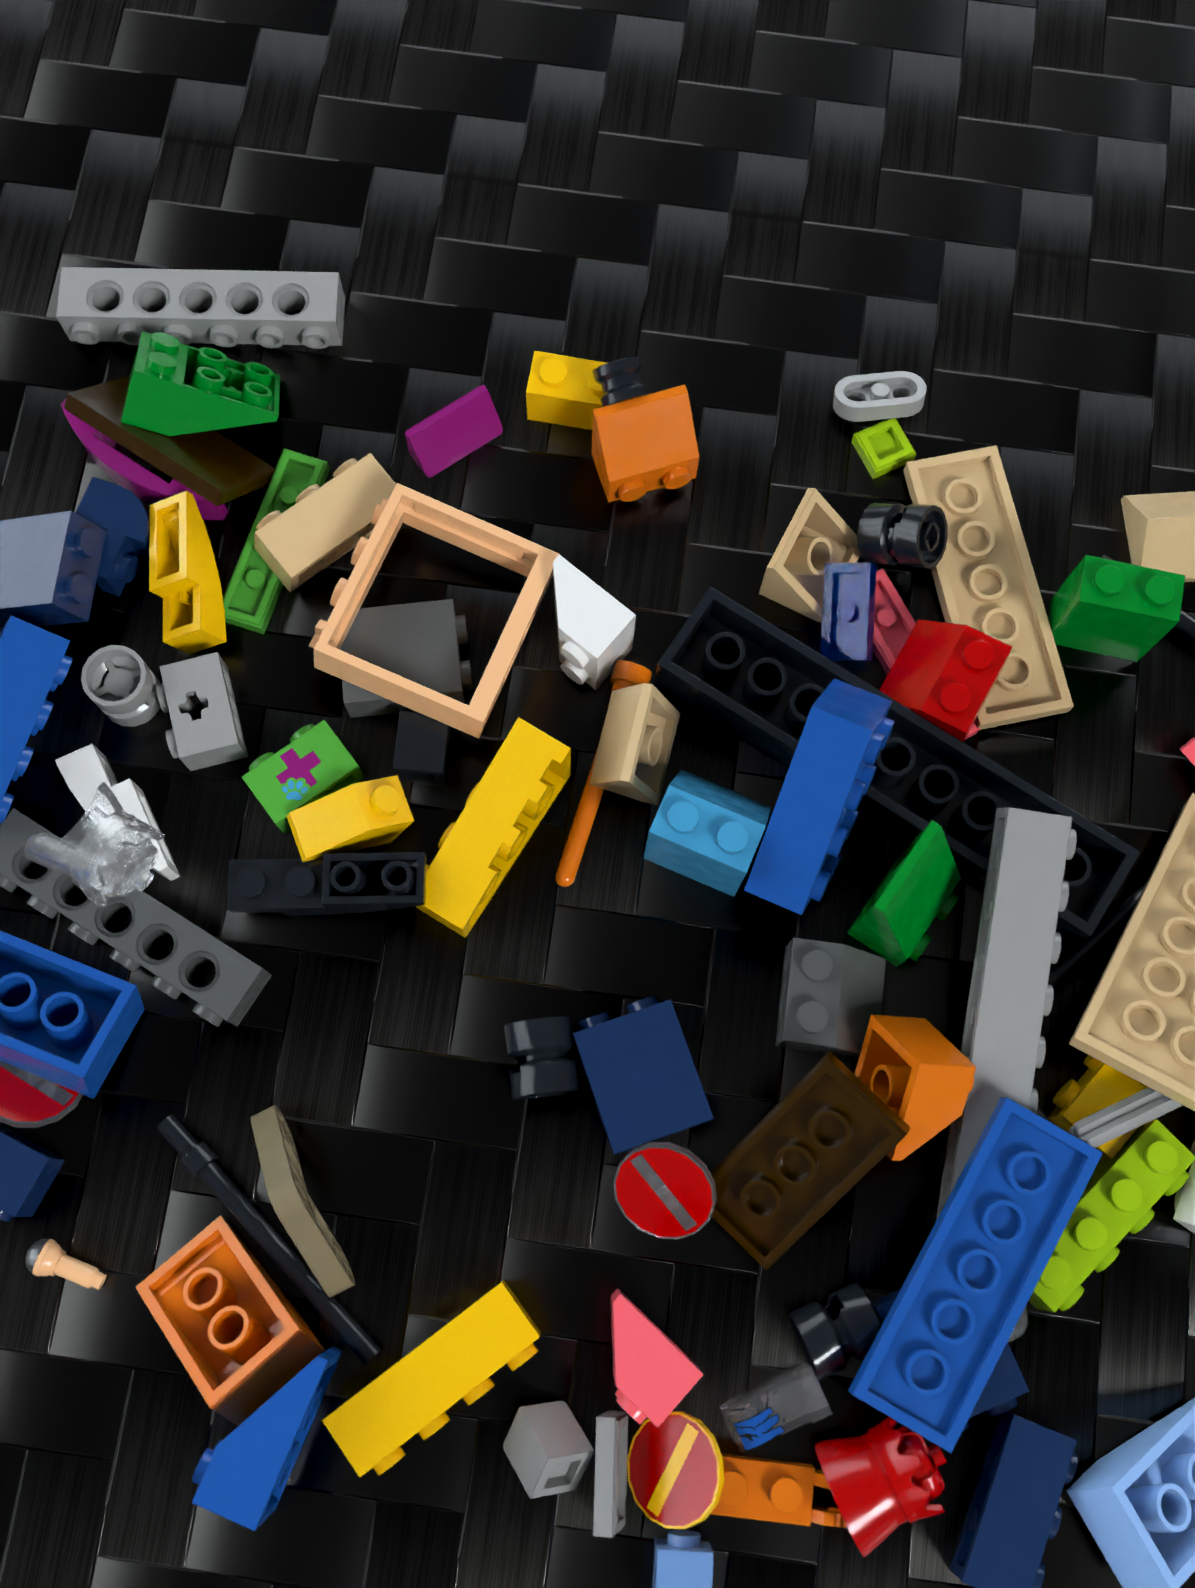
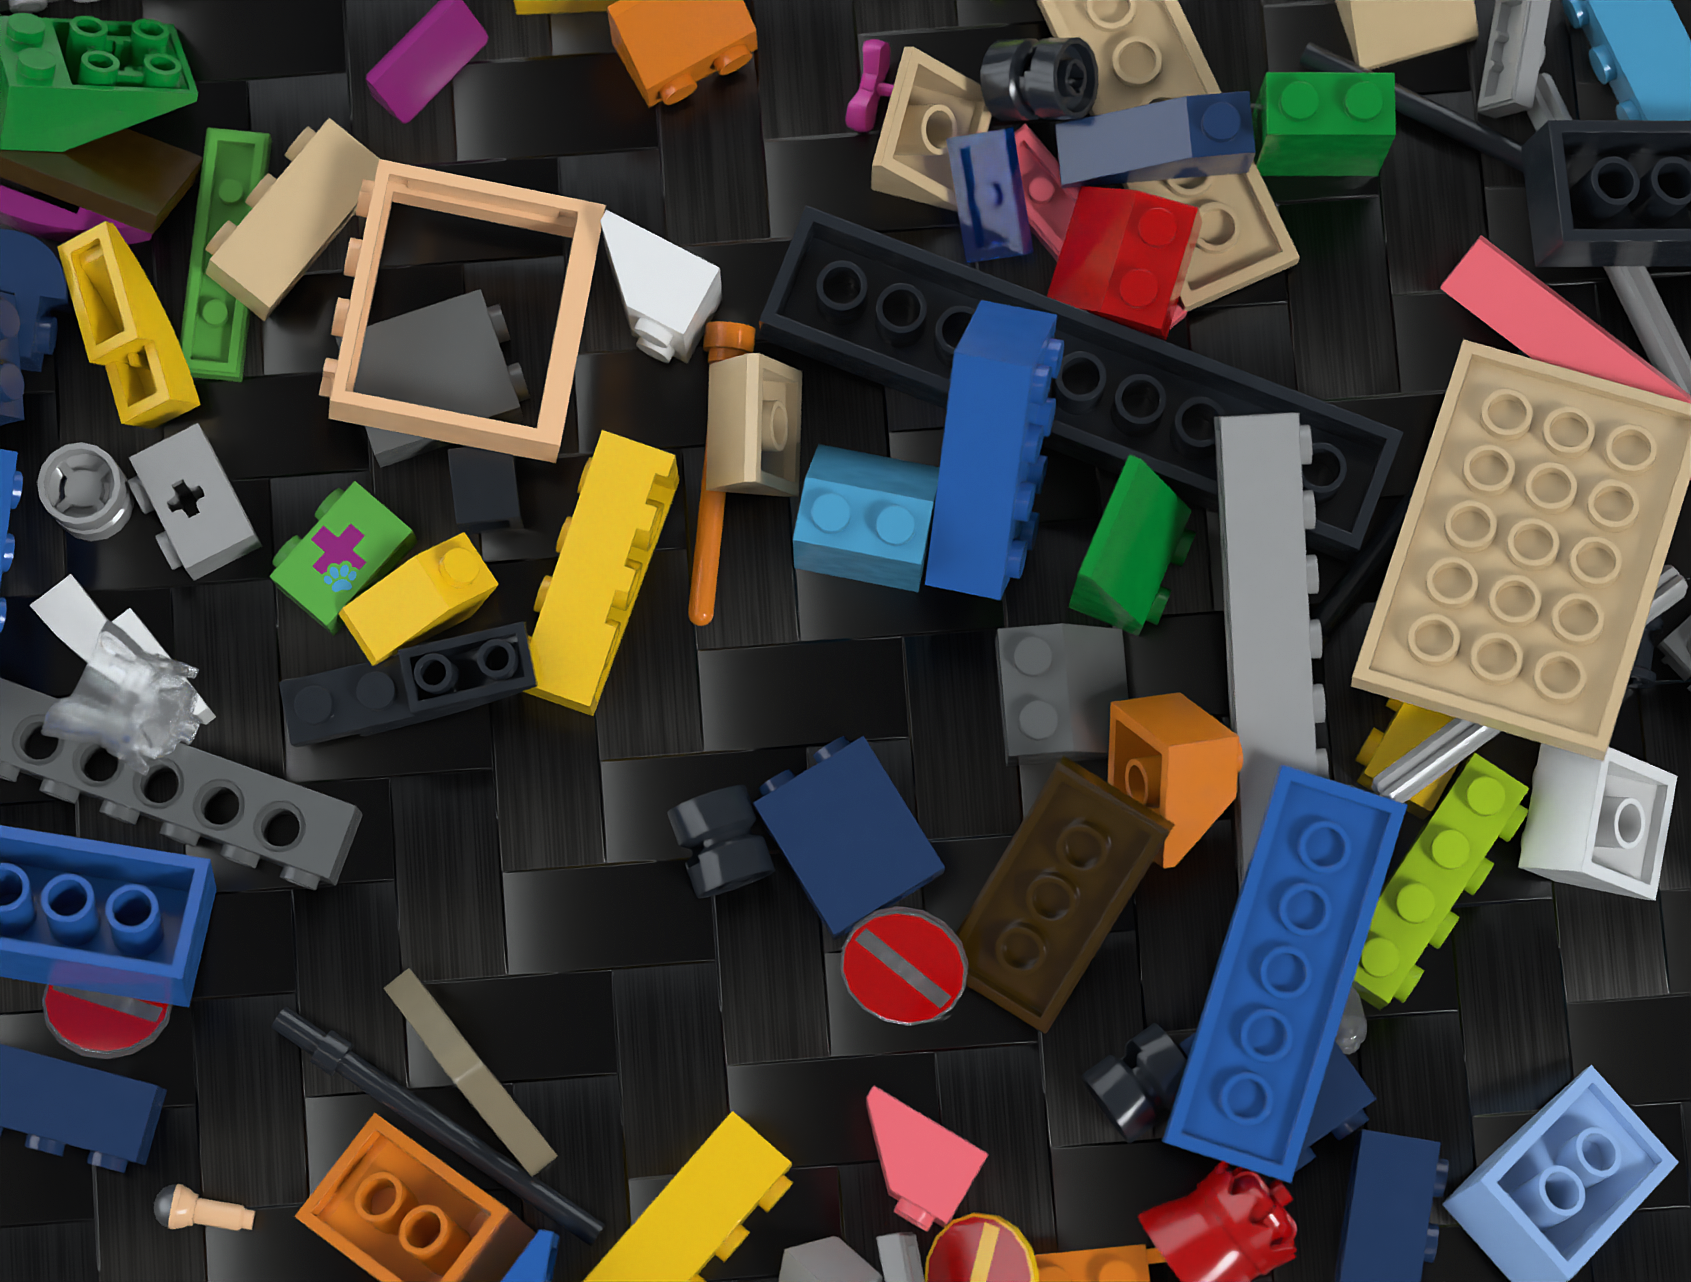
camera: 10 degrees left, 5 degrees up
clear leg [719,1360,833,1451] -> none
none -> dark pink piece [846,39,894,132]
none -> dark blue slope [1055,91,1256,188]

